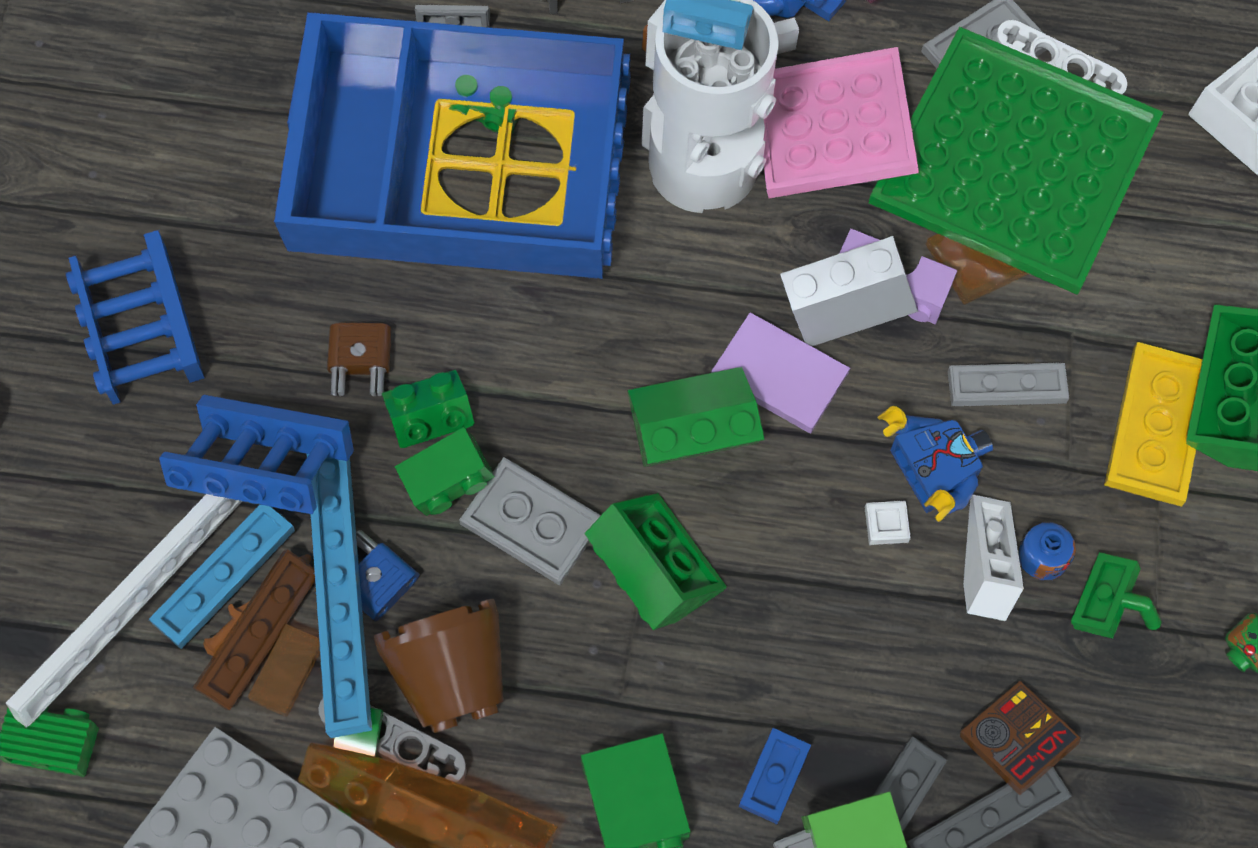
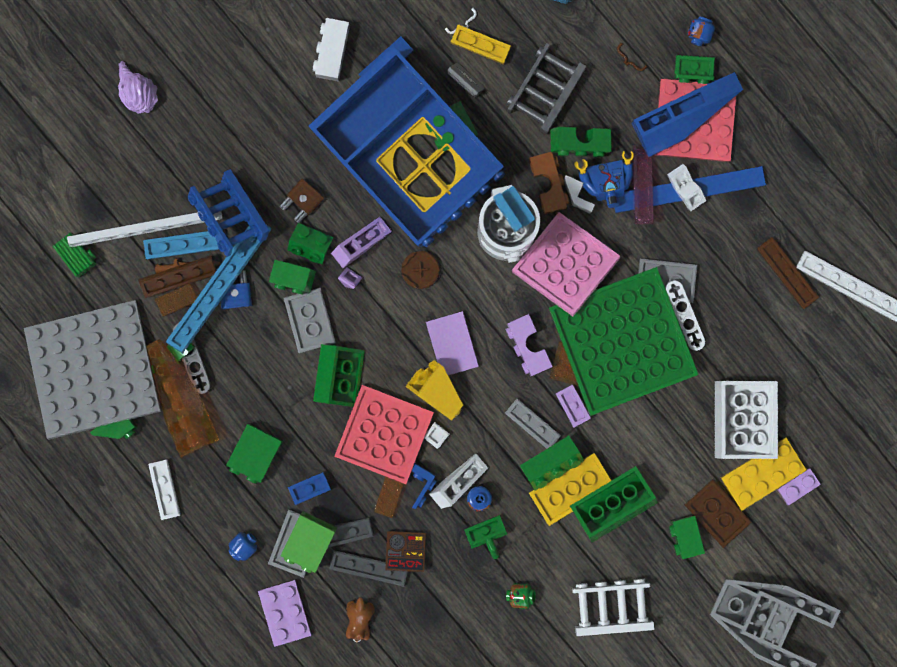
camera: 45 degrees right, 20 degrees up
blue fence [66,230,205,405] -> none
reddish brown cone [373,599,503,733] -> none
green slope [627,367,765,467] -> none
light grey slope [781,236,918,346] -> none
blue torso [878,406,993,522] -> none
none -> white brick [313,18,350,82]
none -> lavender slope [331,217,392,268]
none -> coral plate [334,385,434,484]
none -> lavender slope [338,267,362,289]
none -> clear orange tile [374,477,404,518]
none -> reddish brown tile [401,251,439,289]
none -> yellow slope [405,360,463,421]
none -> blue bracket [412,464,436,509]
none -> green brick [520,436,584,491]
none -> lavender plate [556,385,591,428]

